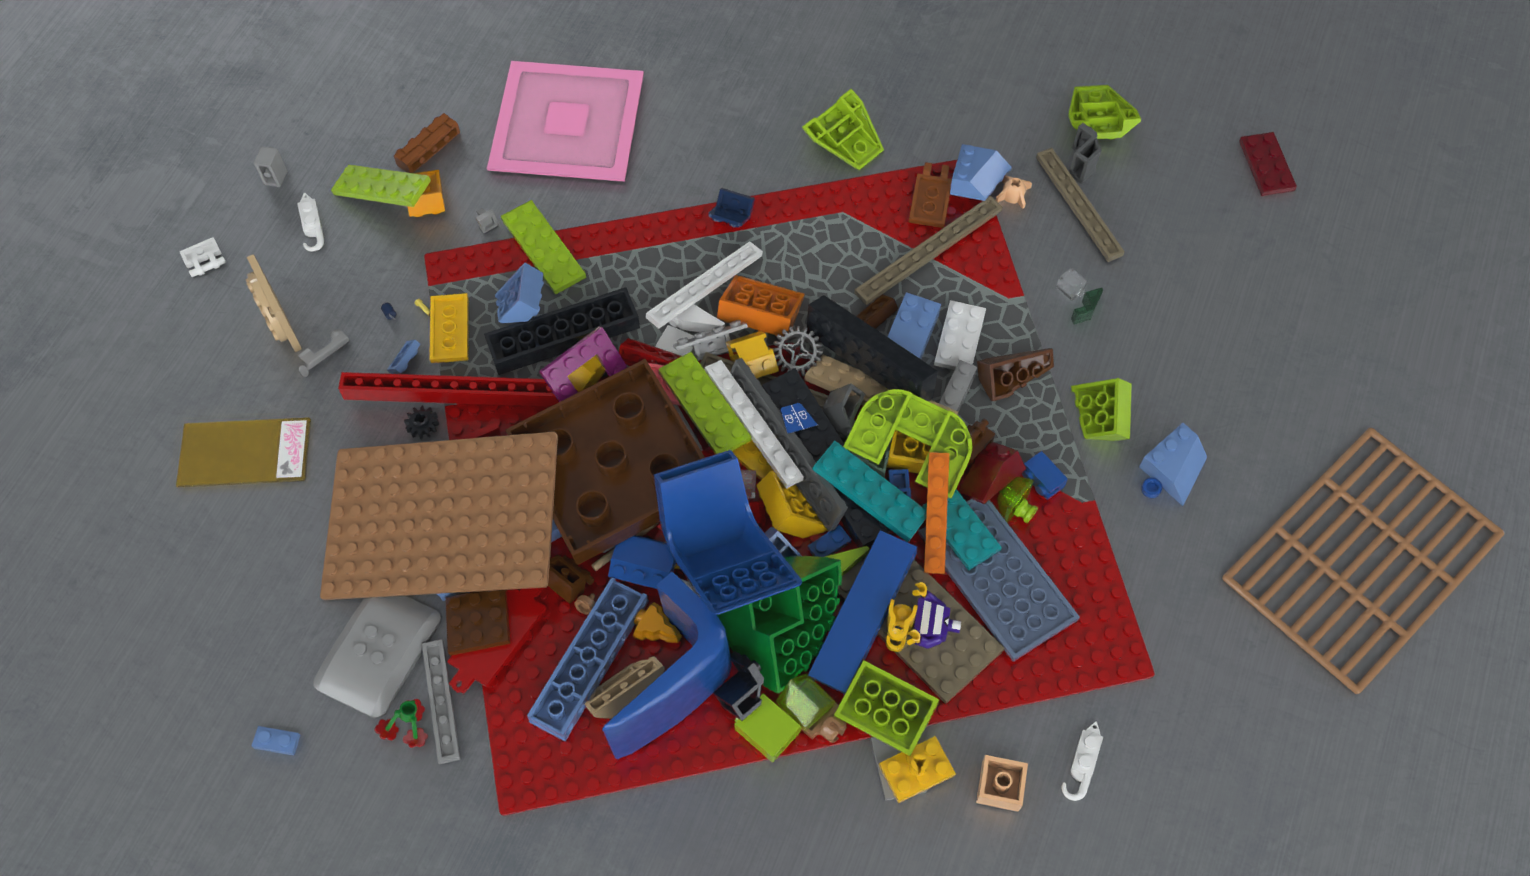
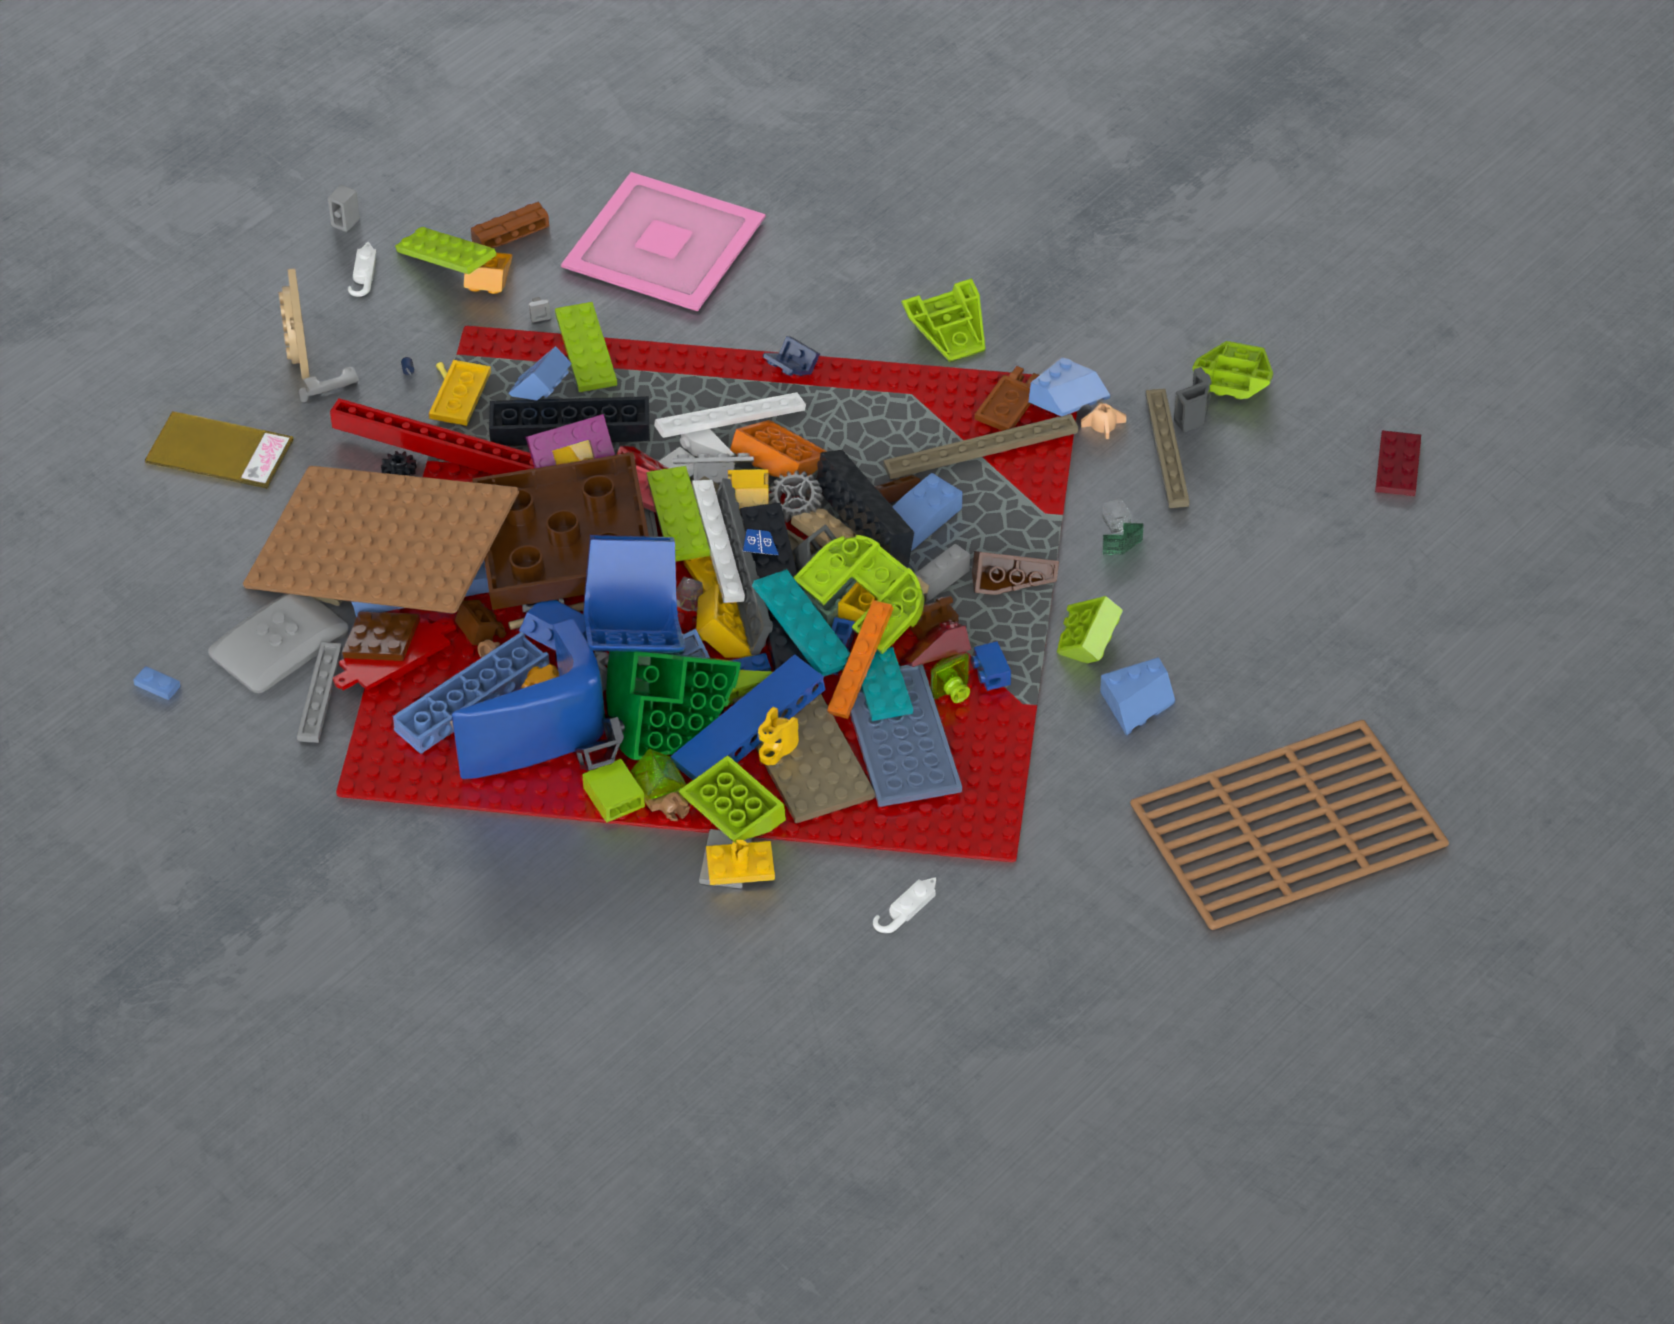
camera: 20 degrees right, 15 degrees down
white plate [179,237,226,277] -> none
plant [374,699,428,748] -> none
medium blue plate [387,340,420,374] -> none
torso [907,582,961,649] -> none
white plate [934,300,986,370] -> none
light nougat brick [976,755,1028,812] -> none
blue tile [1141,478,1162,498] -> none

